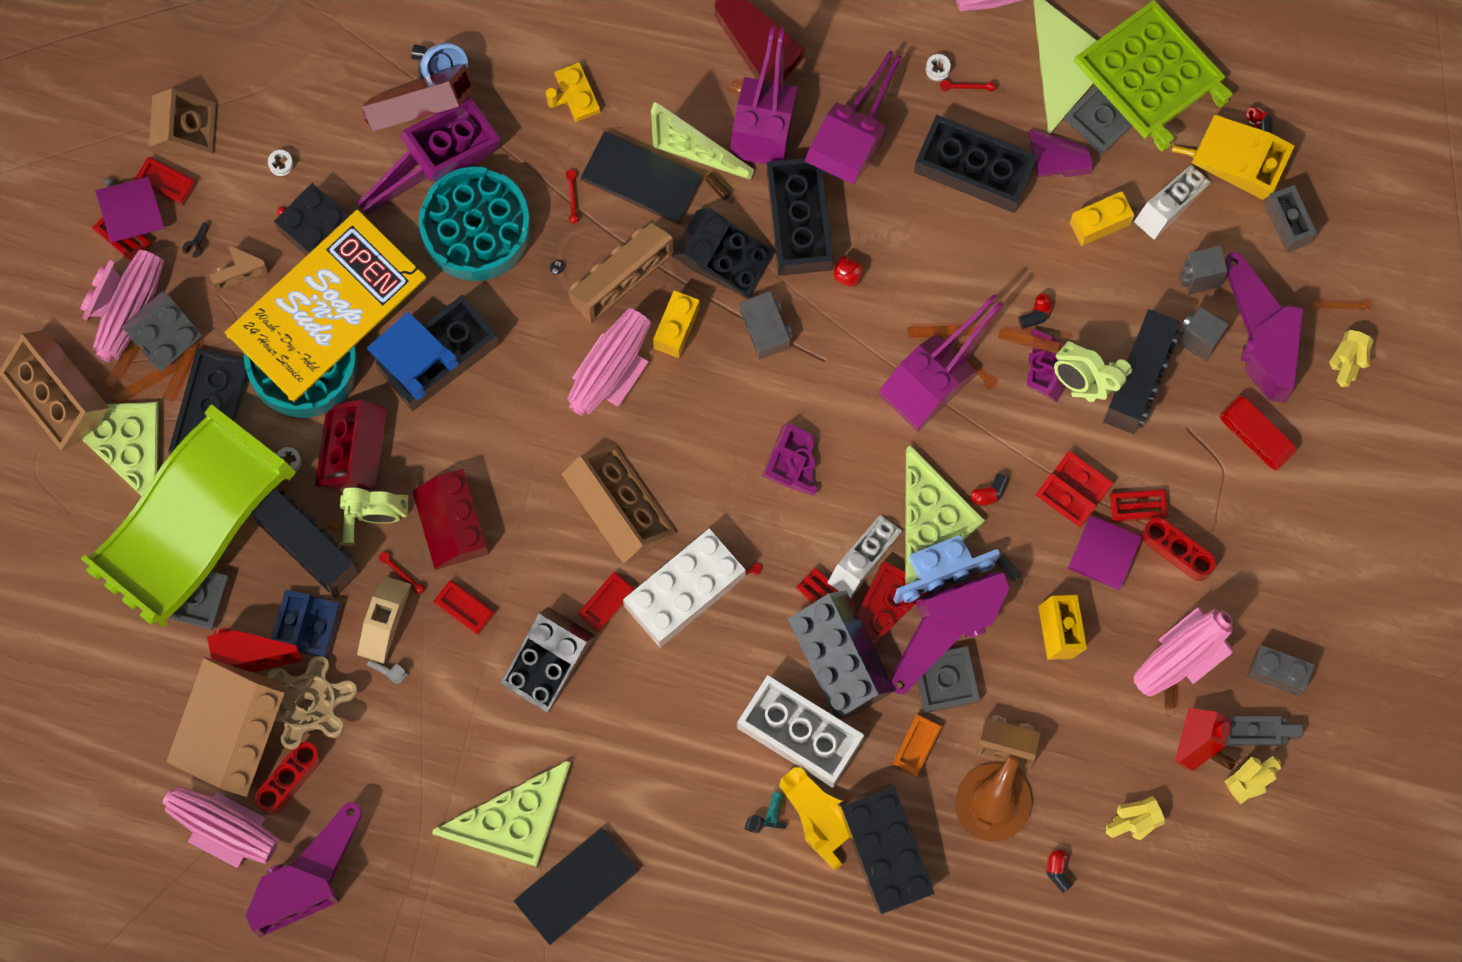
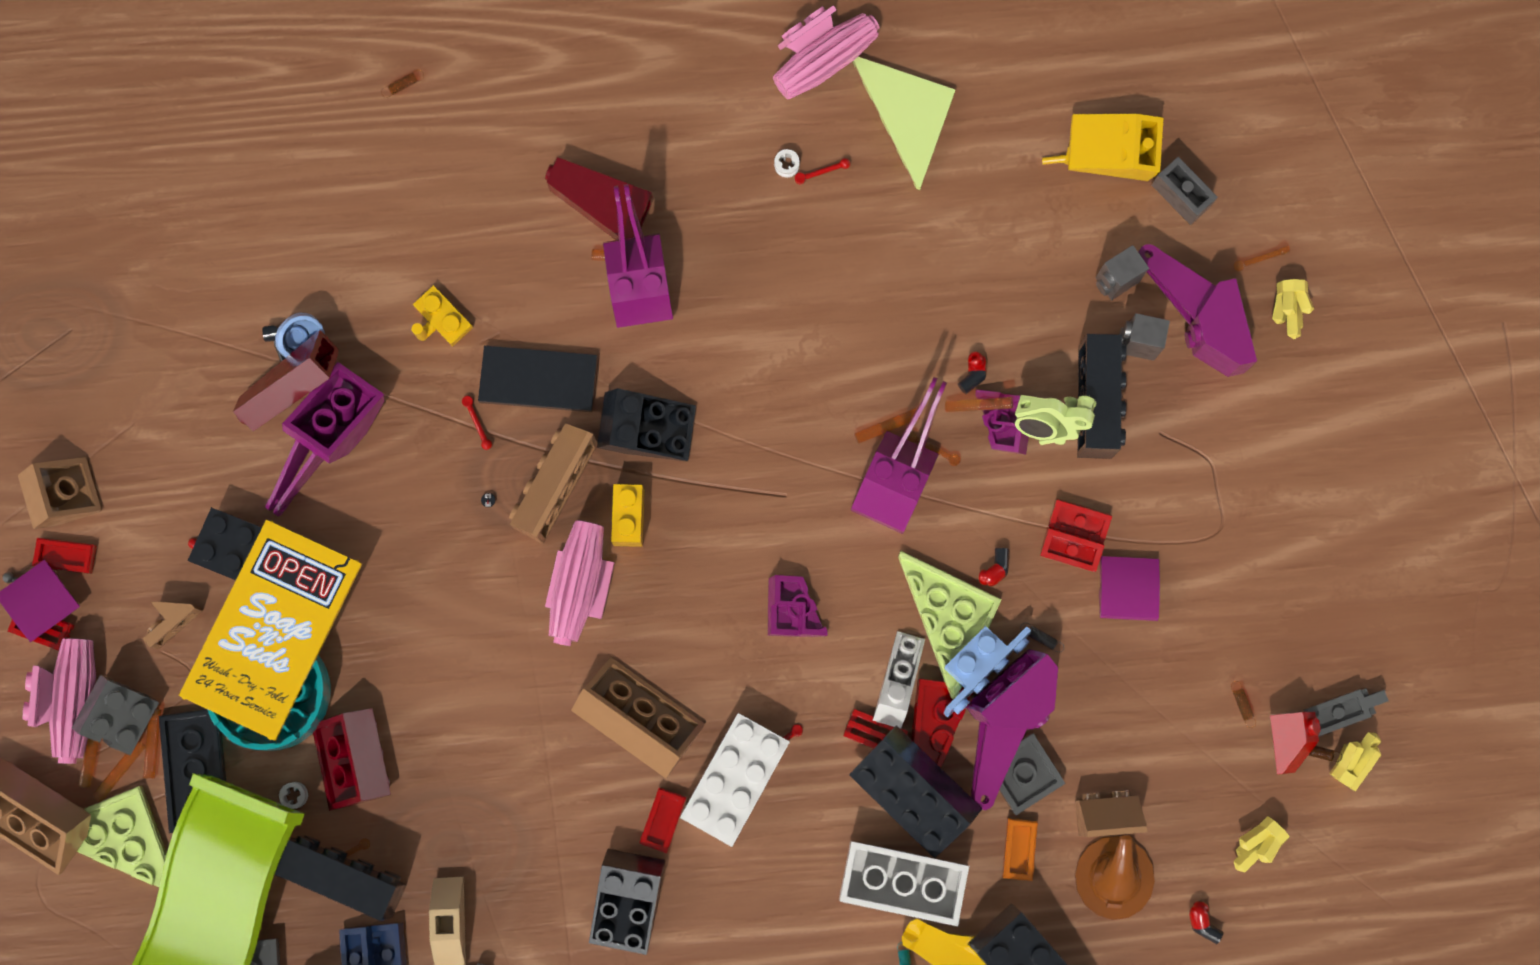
camera: 20 degrees left, 5 degrees up
black hand [182,222,209,258] -> none
white bush [268,150,293,176] -> none
yellowish green piece [340,488,408,546] -> none
blue flag [367,312,459,401] -> none
black brick [375,294,499,412] -> none
red hinge [379,552,425,594] -> none
dark red slope [412,469,488,570] -> none
teal brick [419,167,531,281] -> none
red tile [433,580,495,636] -> none
yellowish green tile [651,102,755,180] -> none
reddish brown piece [701,170,734,203] -> none
flat silver brick [739,292,793,360] -> none
black brick [766,158,833,276] -> none
magenta slope [805,50,902,185] -> none
red piece [833,256,863,287] -> none
black brick [914,114,1038,213] -> none
magenta slope [1029,129,1092,177] -> none
yellow brick [1038,595,1087,660] -> none
dark grey plate [1064,86,1133,155] -> none
yellow brick [1070,191,1134,246] -> none
lime plate [1074,0,1233,152] -> none
red tile [1109,489,1168,522] -> none
bright pink plate [1133,606,1234,697] -> none
white slope [1134,165,1211,240] -> none
red beam [1142,517,1216,581] -> none
red beam [1219,396,1297,471] -> none
arm [1245,107,1274,135] -> none
flat silver brick [1247,645,1314,697] -> none

